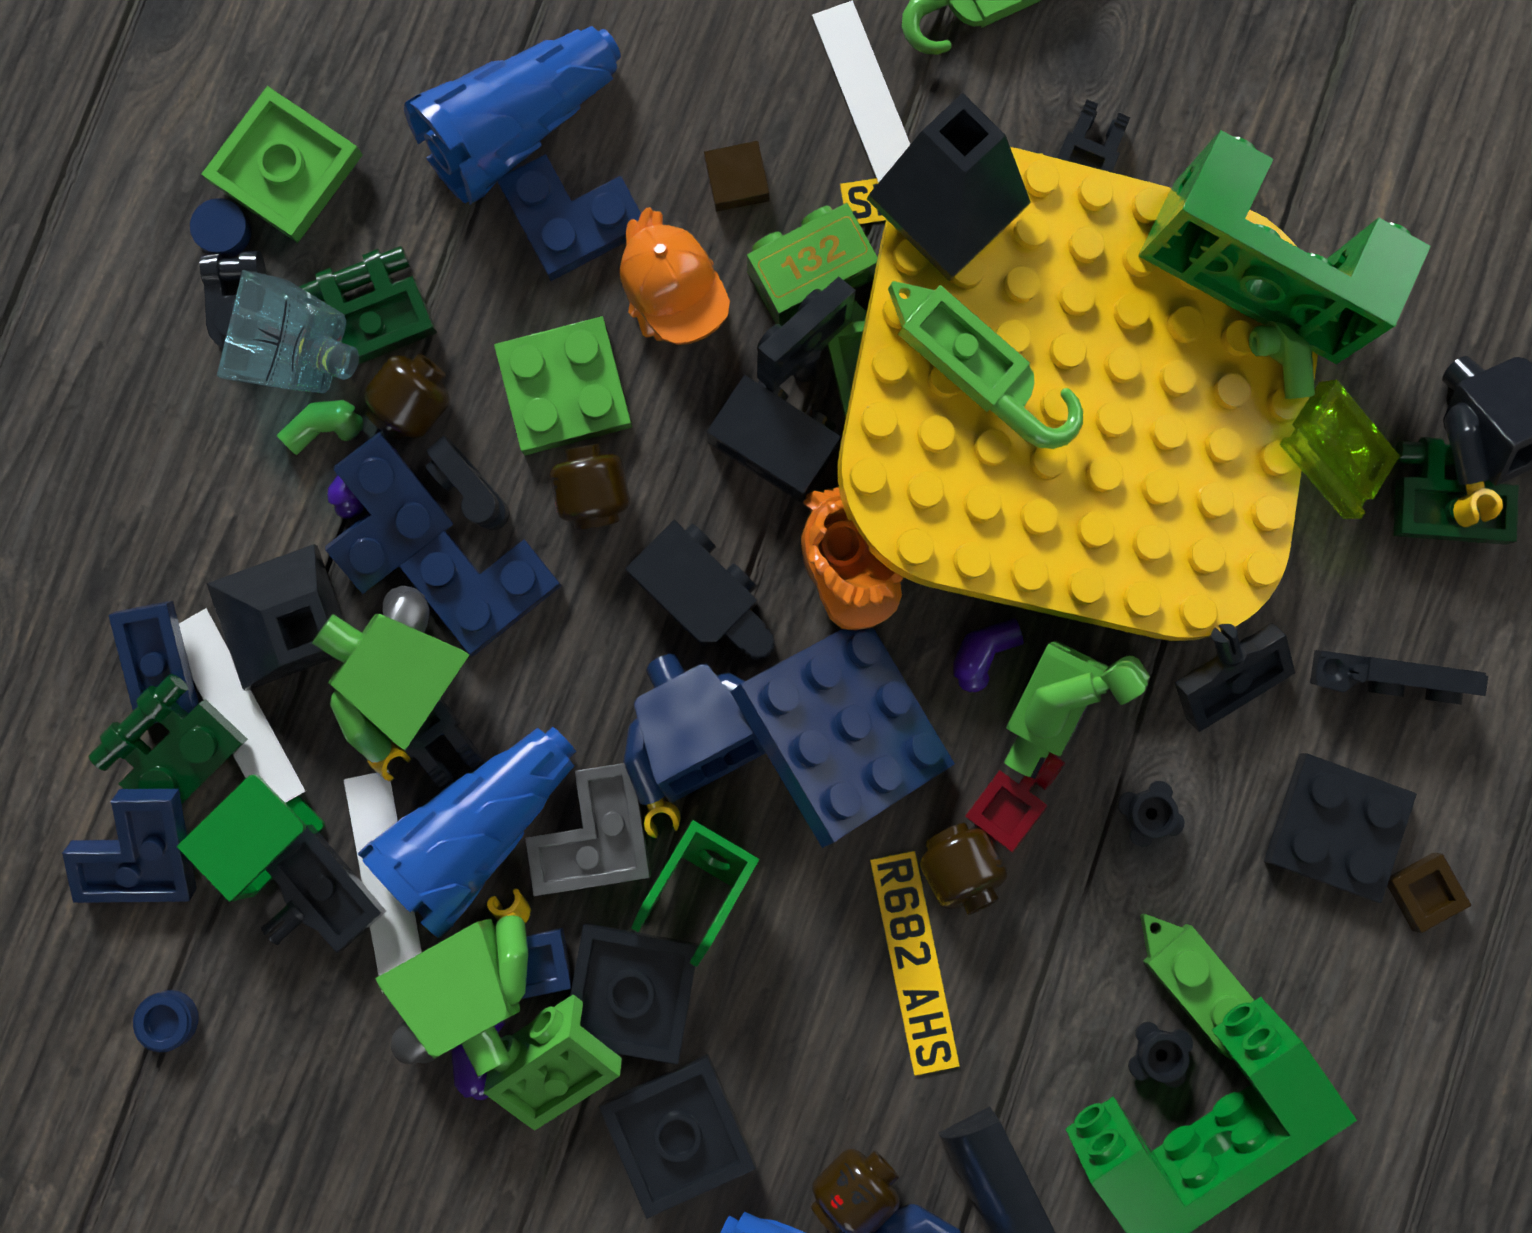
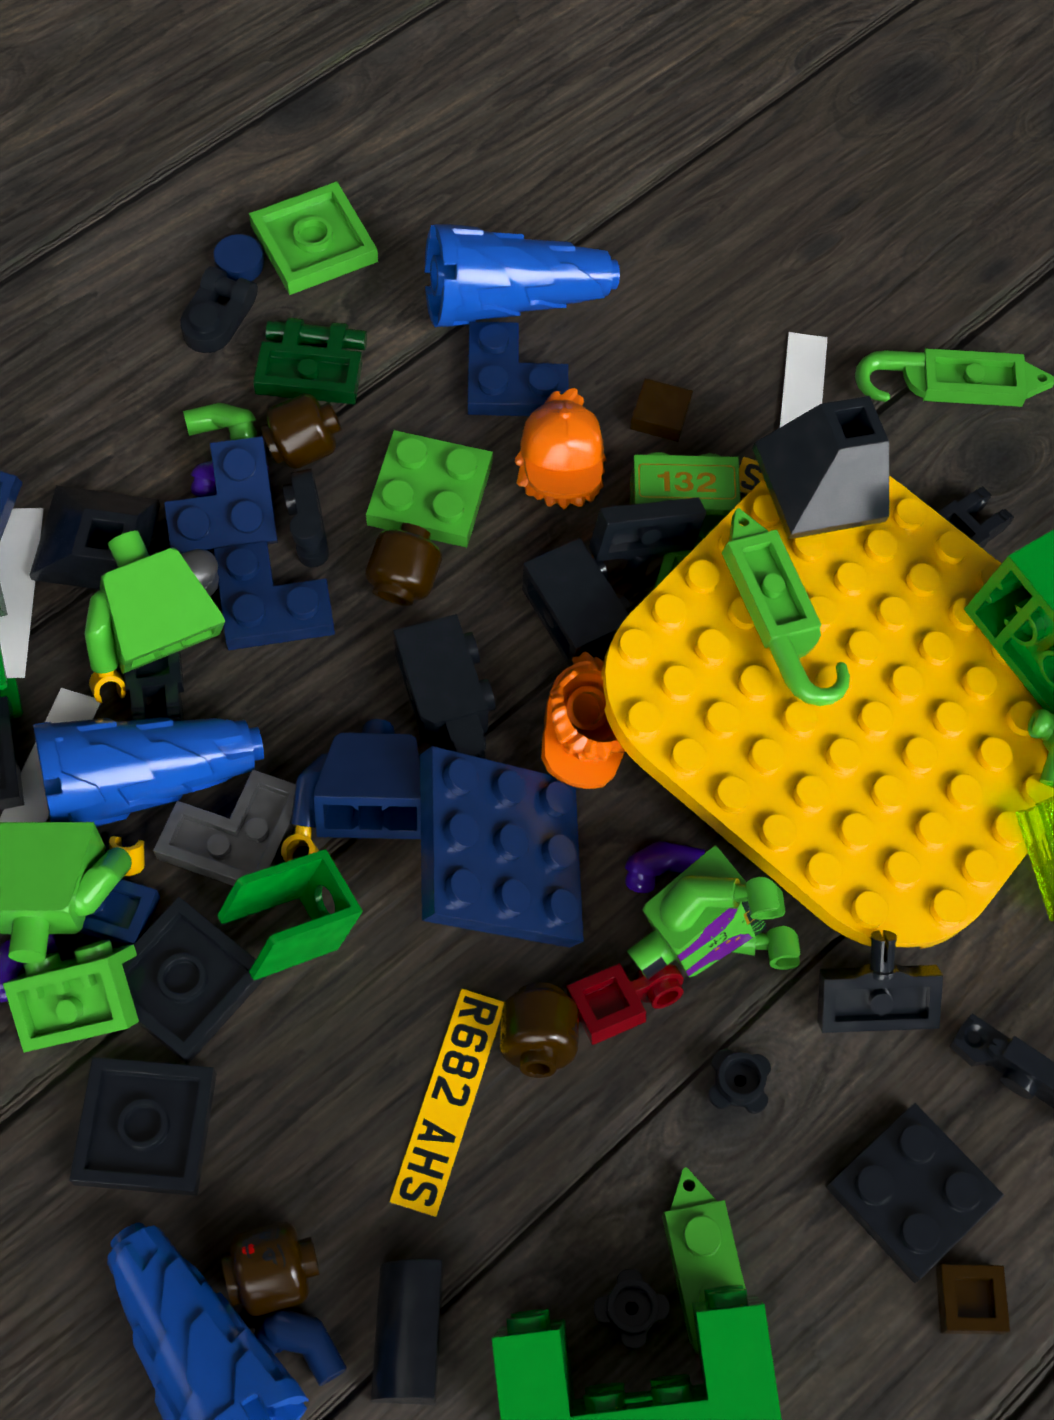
camera: 25 degrees right, 20 degrees down
clear light blue torso [217,270,359,393] -> none

